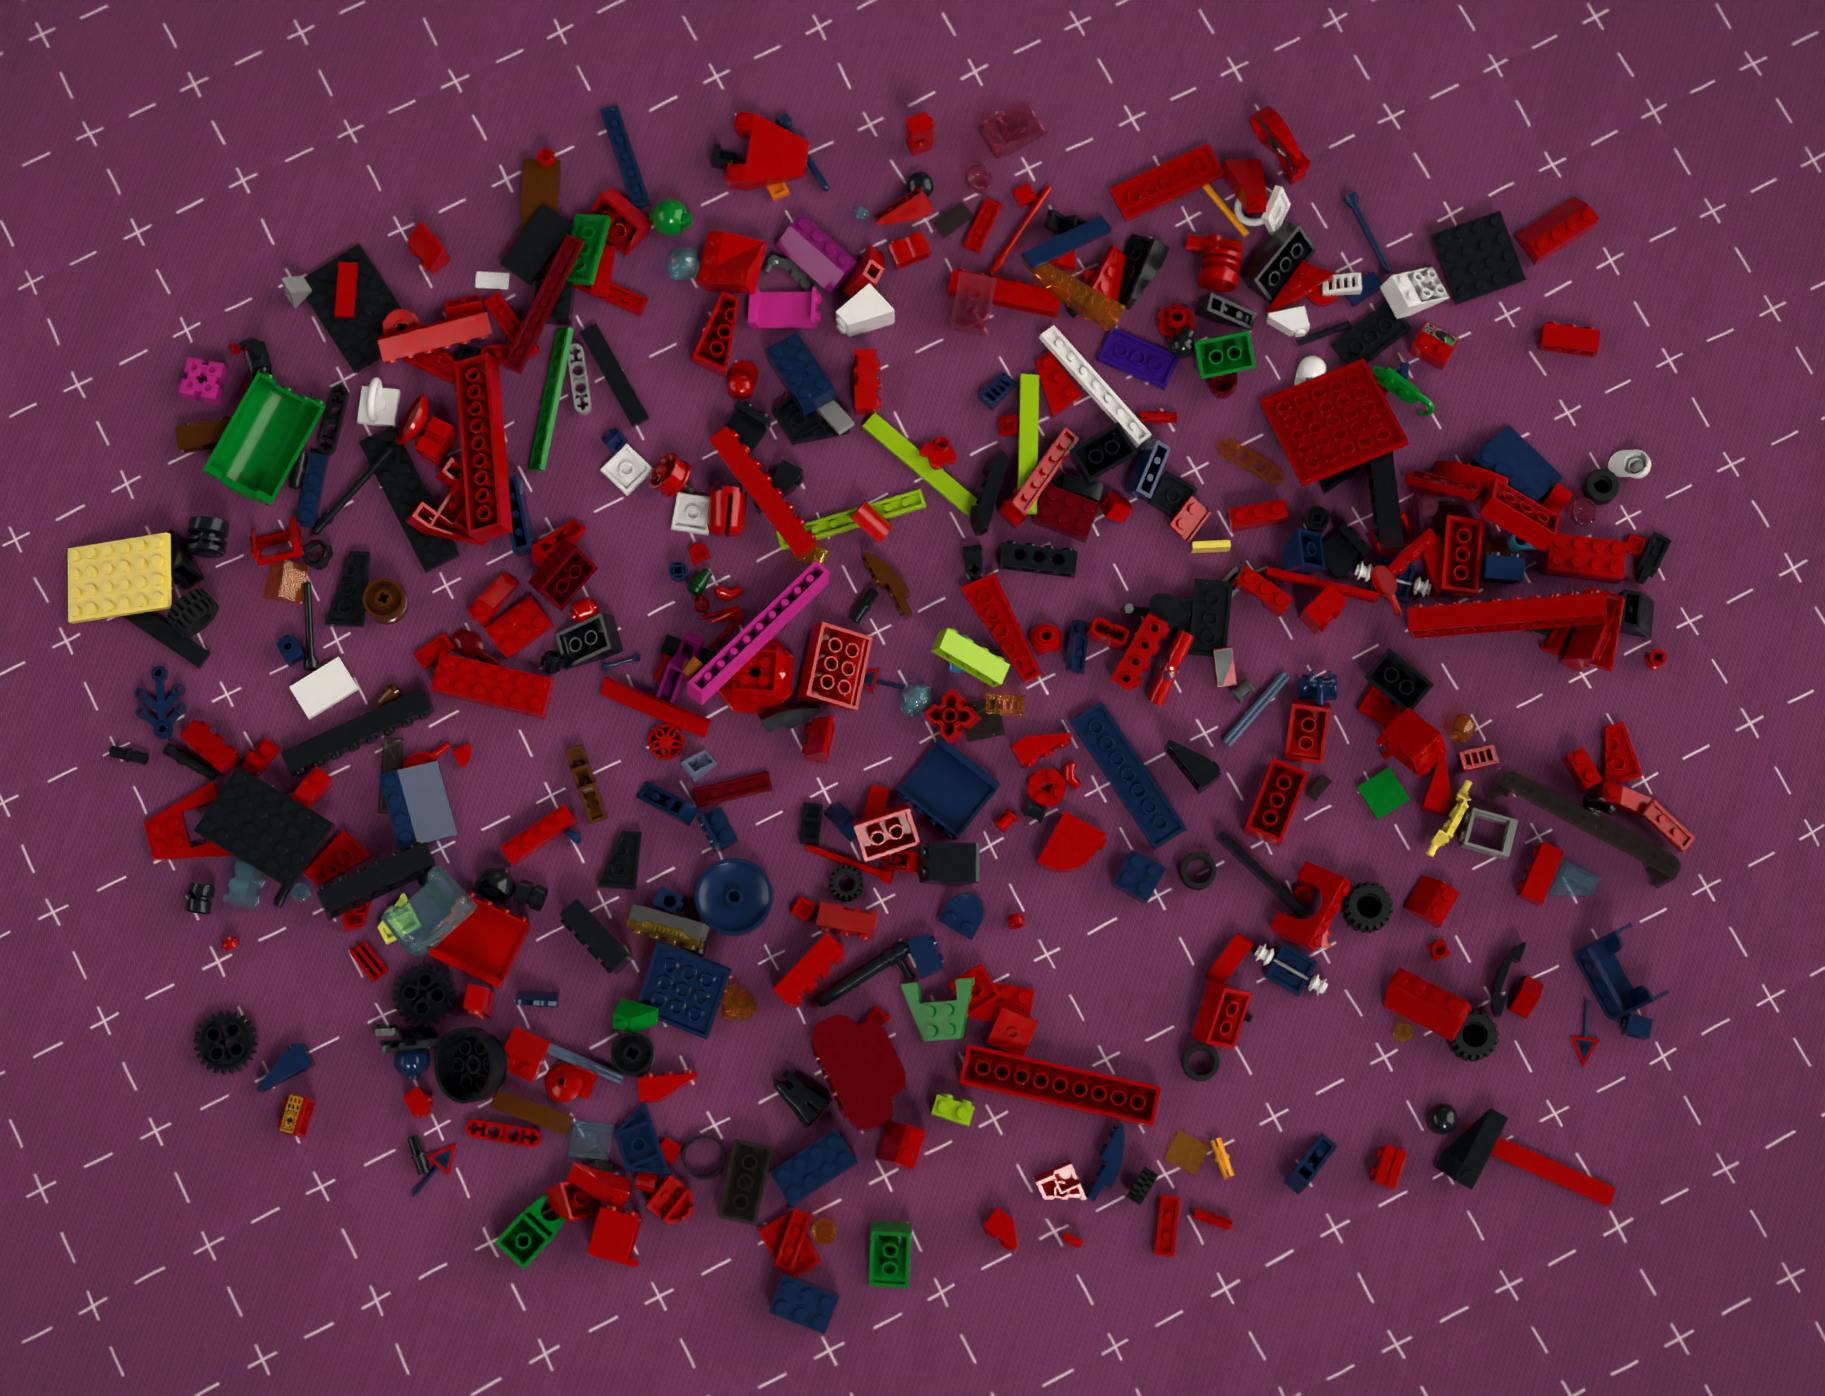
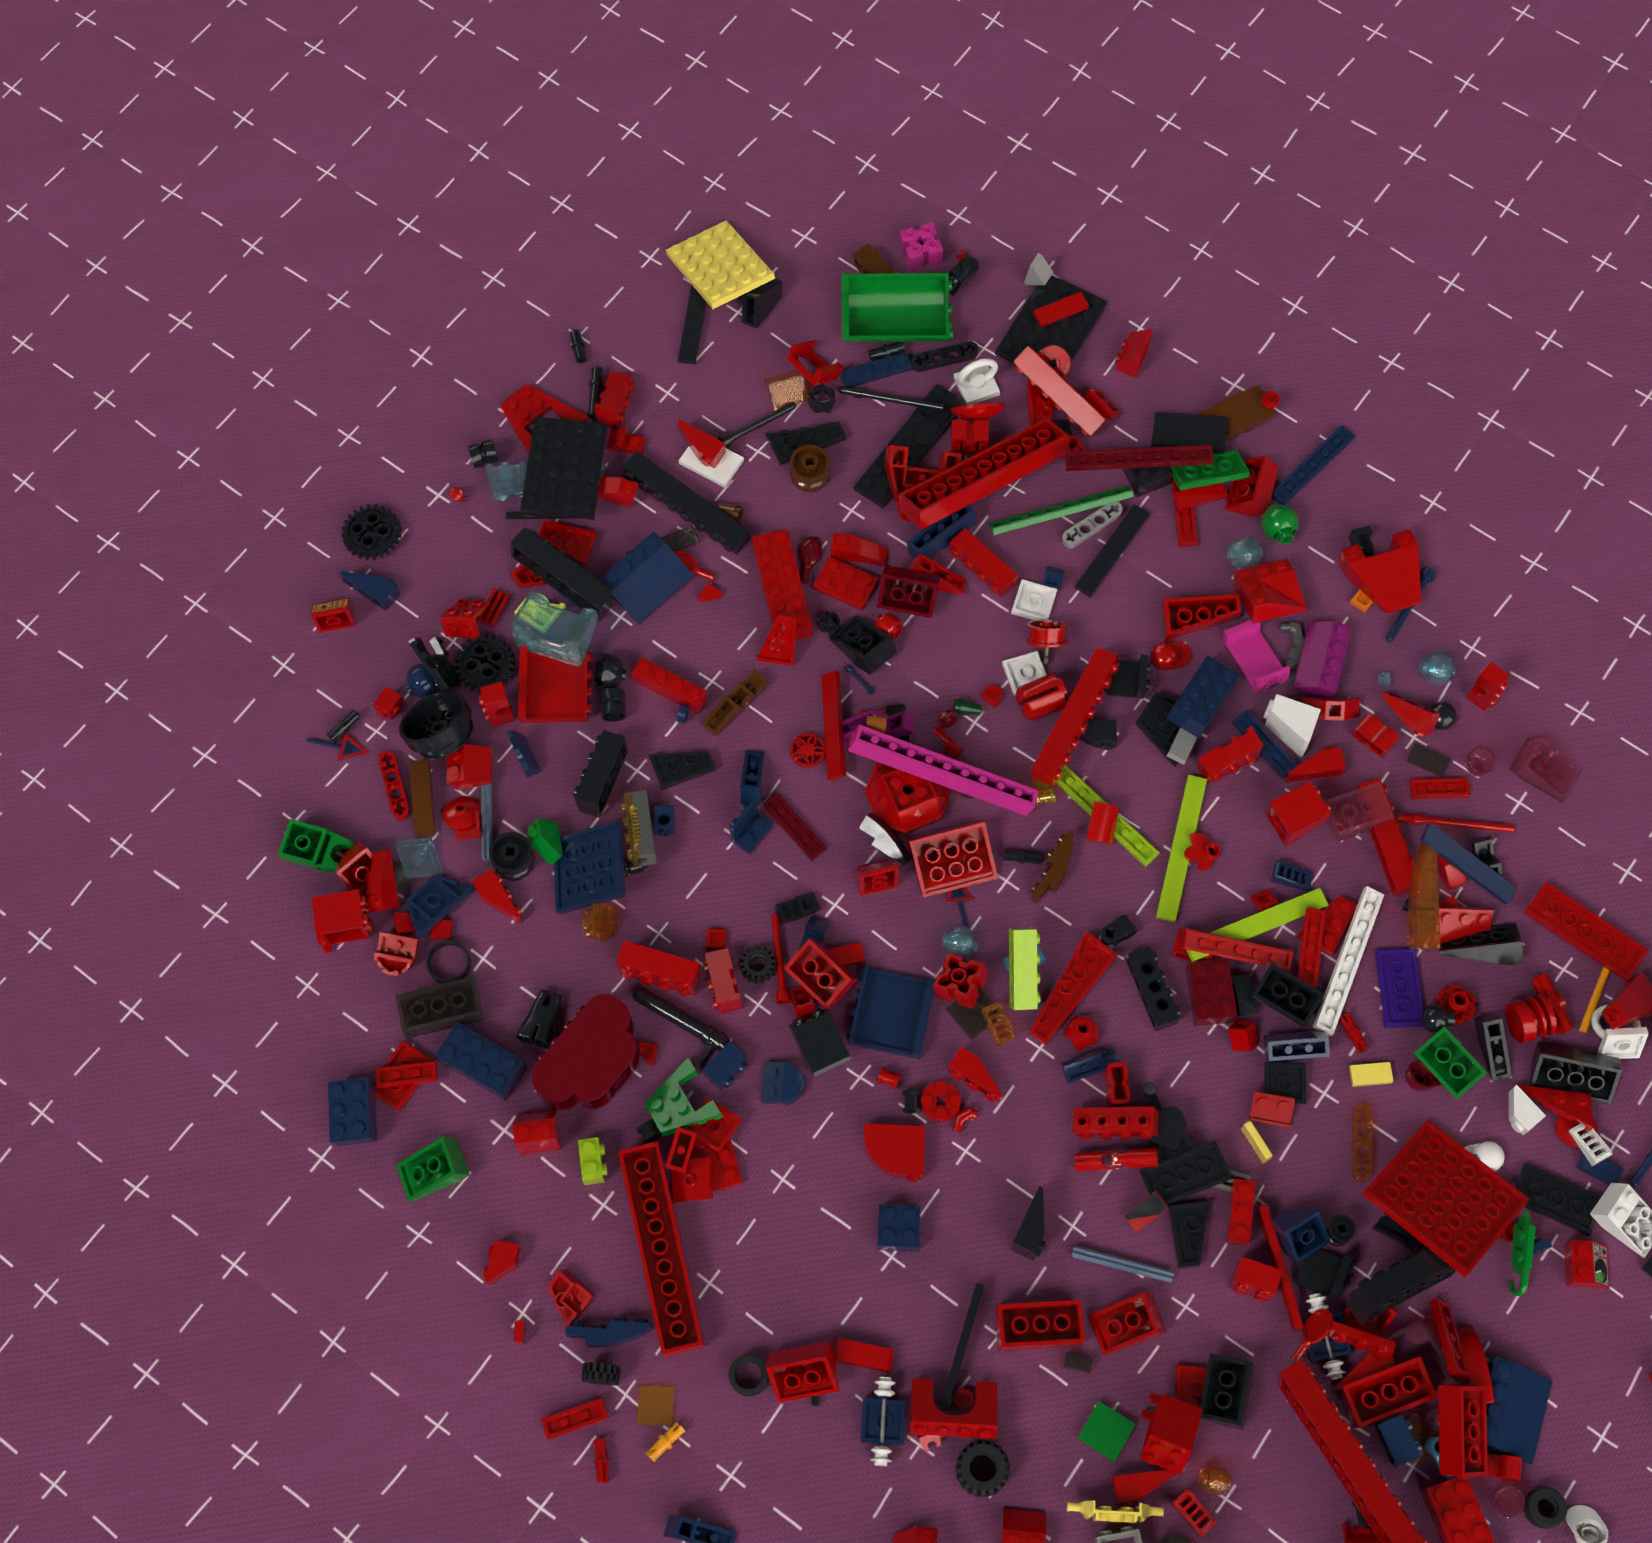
camera: 65 degrees right, 10 degrees down
dark blue plant [134,666,187,739] -> none
black tyre [166,588,219,638] -> none
black wheel [185,516,230,558] -> none
dark blue brick [276,634,306,667] -> none
clear light blue plate [291,883,311,902] -> none
red tile [413,632,456,670] -> none
white sticker [475,271,510,289] -> none
red plate [483,291,540,360] -> none
dark blue wheel [669,561,688,583] -> none
sand blue slope [680,749,718,783] -> none
dark blue dish [695,858,773,936] -> none
red arm [714,585,744,601] -> none
clear orange wheel [811,1218,838,1245] -> none
black brick [970,450,1009,536] -> none
red plate [1006,913,1025,929] -> none
red tile [1012,183,1037,208] -> none
dark blue plate [1070,701,1187,851] -> none
black tyre [1179,852,1217,890] -> none
red brick [1227,499,1289,533] -> none
dark grey bush [1230,678,1255,703] -> none
black bar [1296,320,1351,346] -> none
dark blue piece [1298,670,1338,706] -> none
none -> red bracket [440,598,490,638]
none -> black wheel [636,1119,662,1144]
none -> red brick [665,1127,697,1174]
none -> red slope [677,419,726,469]
none -> red wing [756,612,798,666]
none -> red brick [949,528,1018,597]
none -> black wing [1168,1201,1210,1269]
none -> dark blue plate [1232,710,1297,779]
none -> red slope [1265,781,1331,847]
none -> red slope [1285,746,1346,783]
none -> red tile [1297,908,1326,988]
none -> light yellow tile [1349,1062,1394,1087]
none -> clear light blue plant [1419,651,1456,686]

